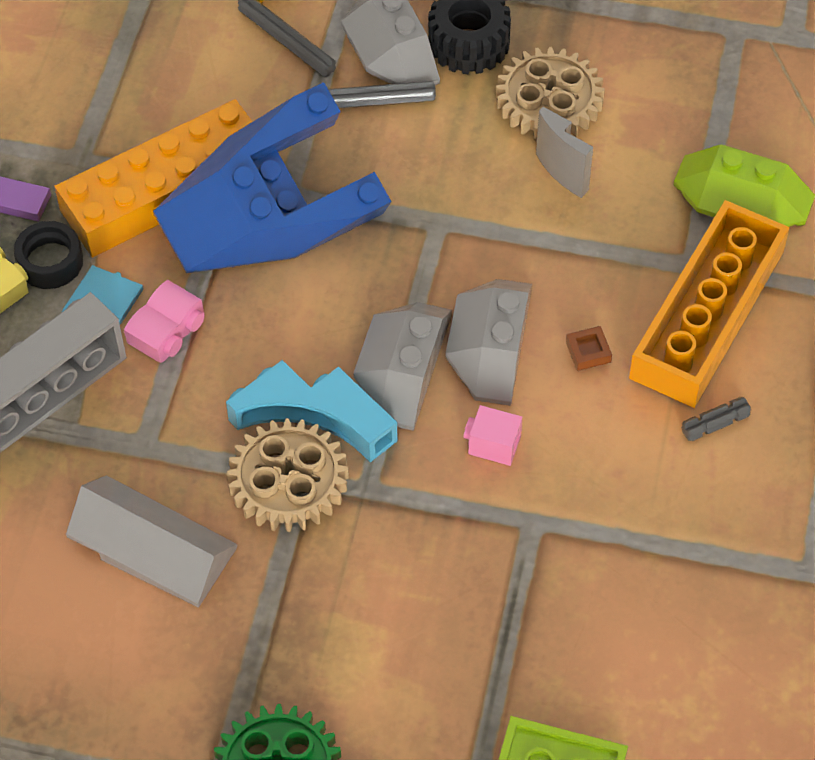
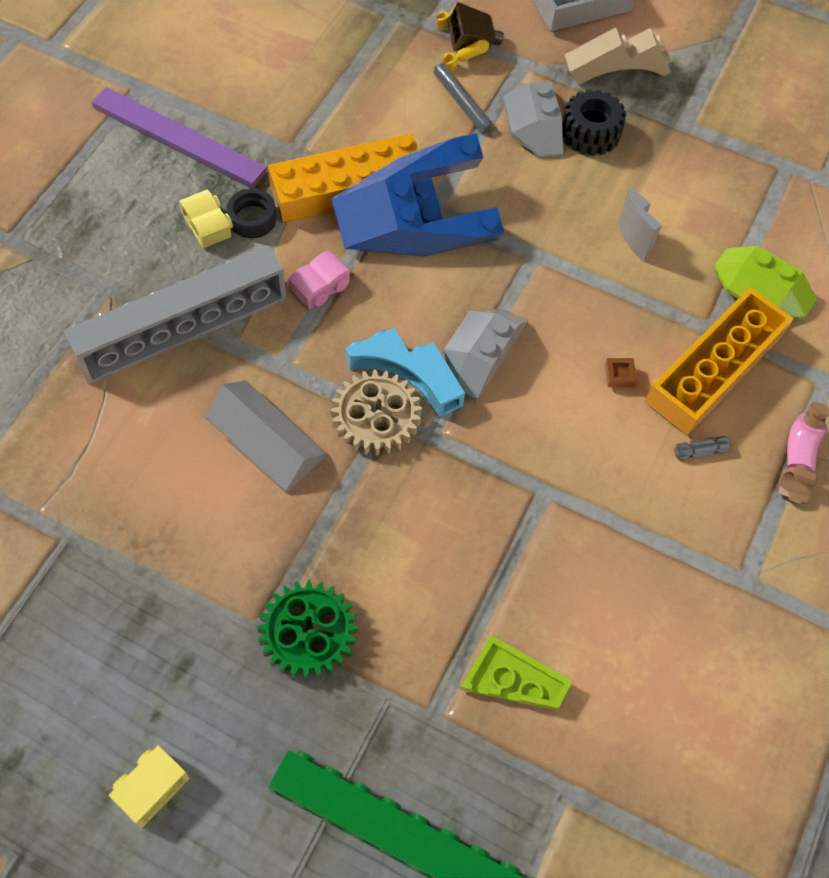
camera: 10 degrees right, 5 degrees up
medium azure piece [62,265,144,325] -> none
dark grey axle [328,81,436,108] -> none
light grey wedge [445,279,532,406] -> none
bright pink brick [464,405,523,466] -> none
tan gear [496,47,605,139] -> none

